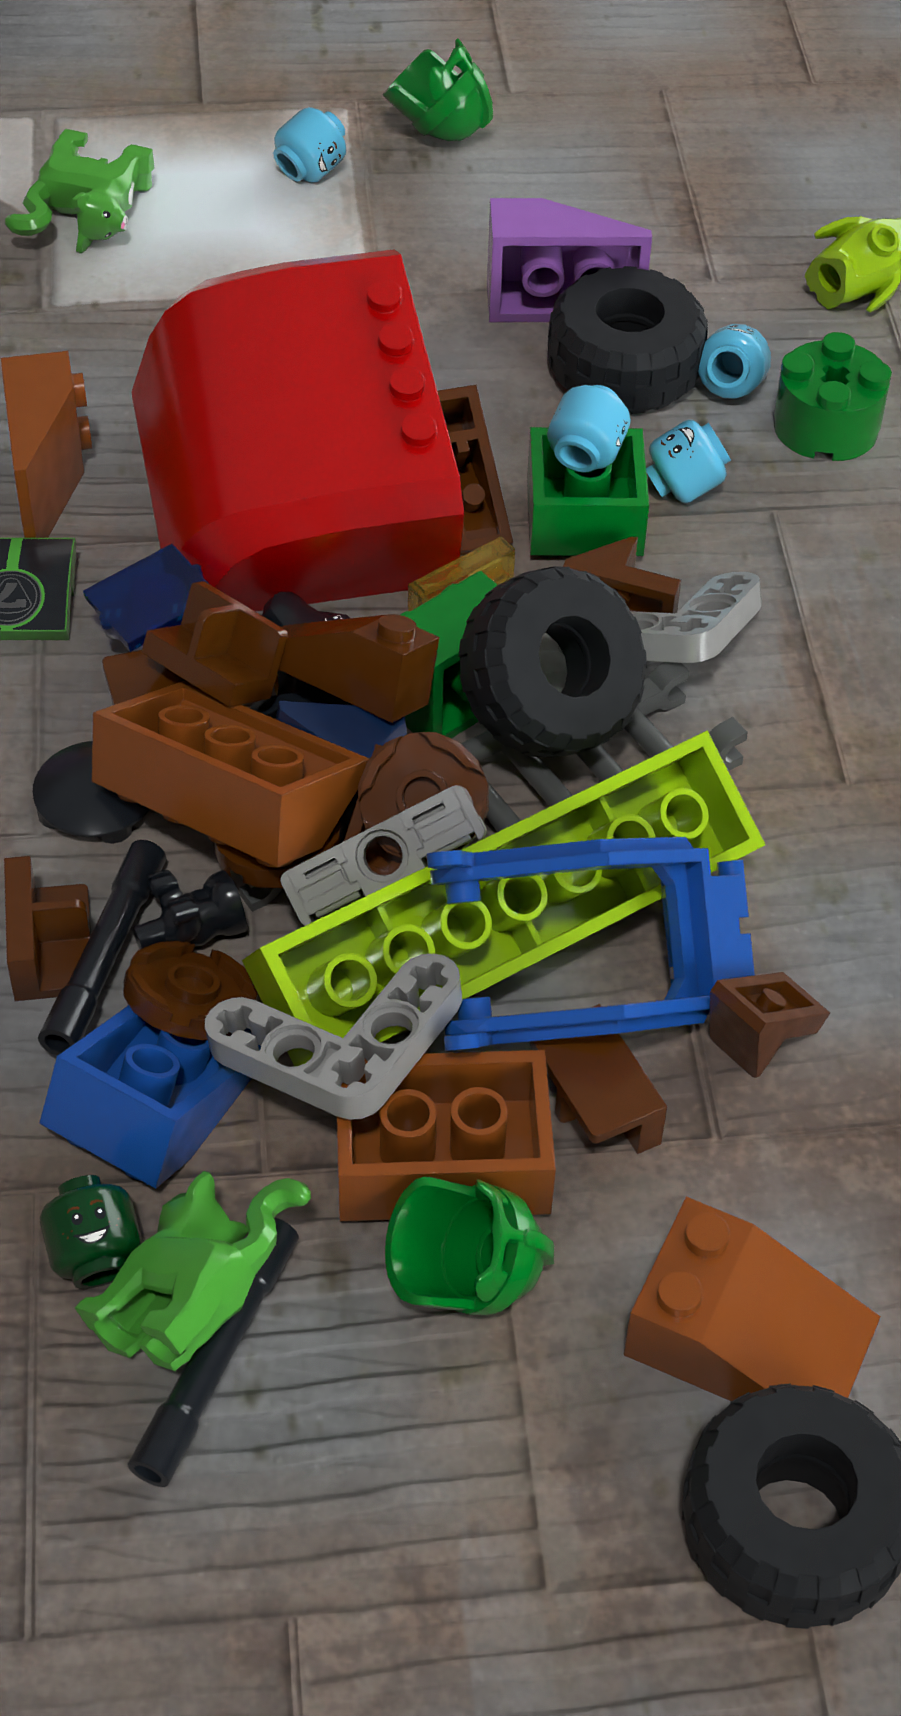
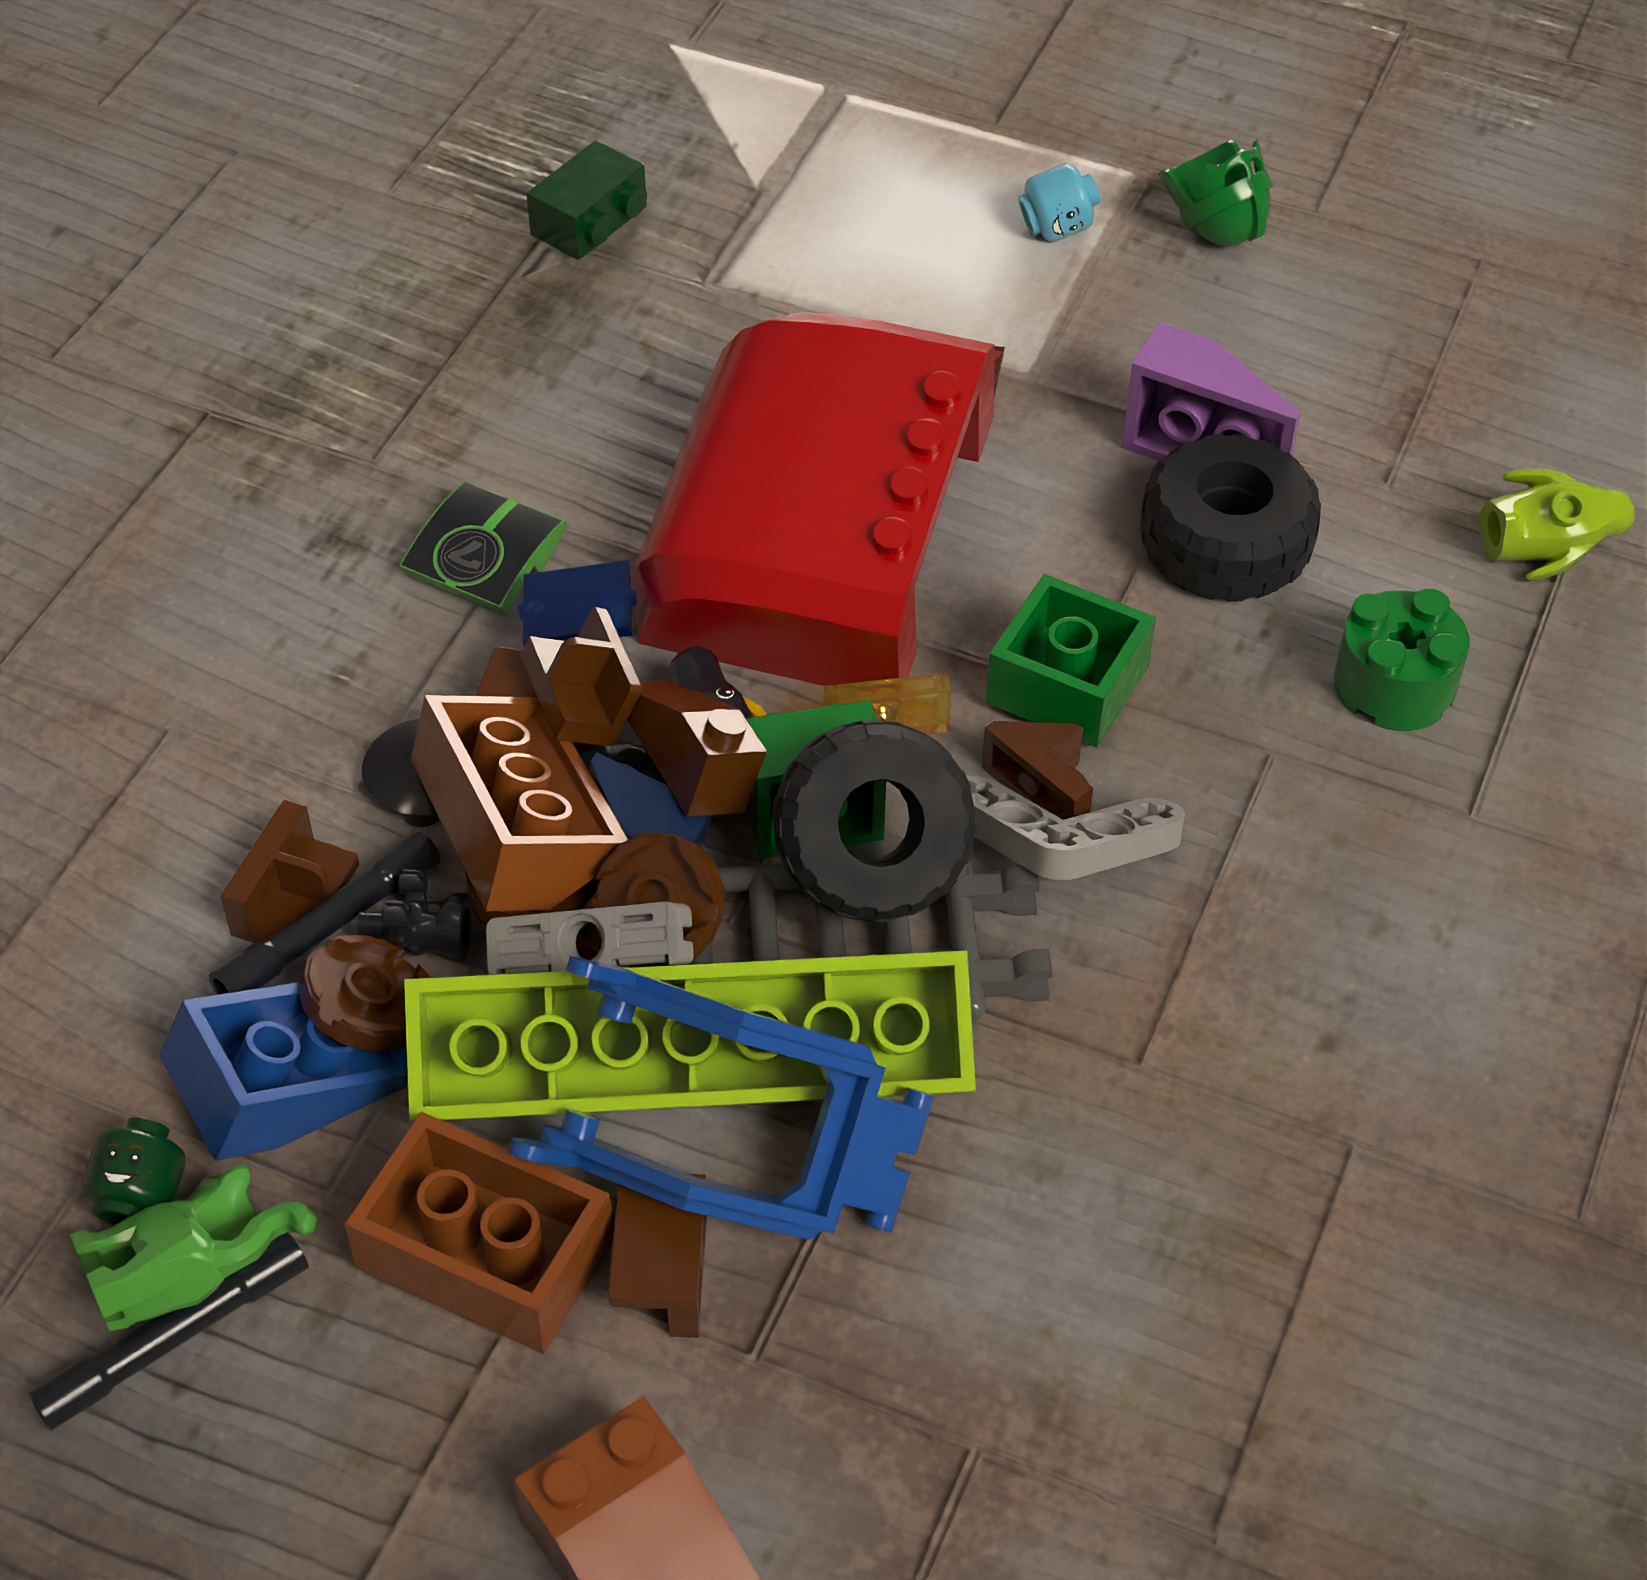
camera: 30 degrees right, 0 degrees up
dark orange slope [0,351,92,538] -> none
bright green animal [5,129,155,253] -> none
light grey beam [205,953,462,1120] -> none
green helmet [385,1177,554,1315] -> none
reddish brown slope [437,384,513,555] -> none
medium azure head [547,385,631,472] -> none
medium azure head [646,420,731,503] -> none
medium azure head [698,324,771,399] -> none
reddish brown slope [709,972,830,1078] -> none

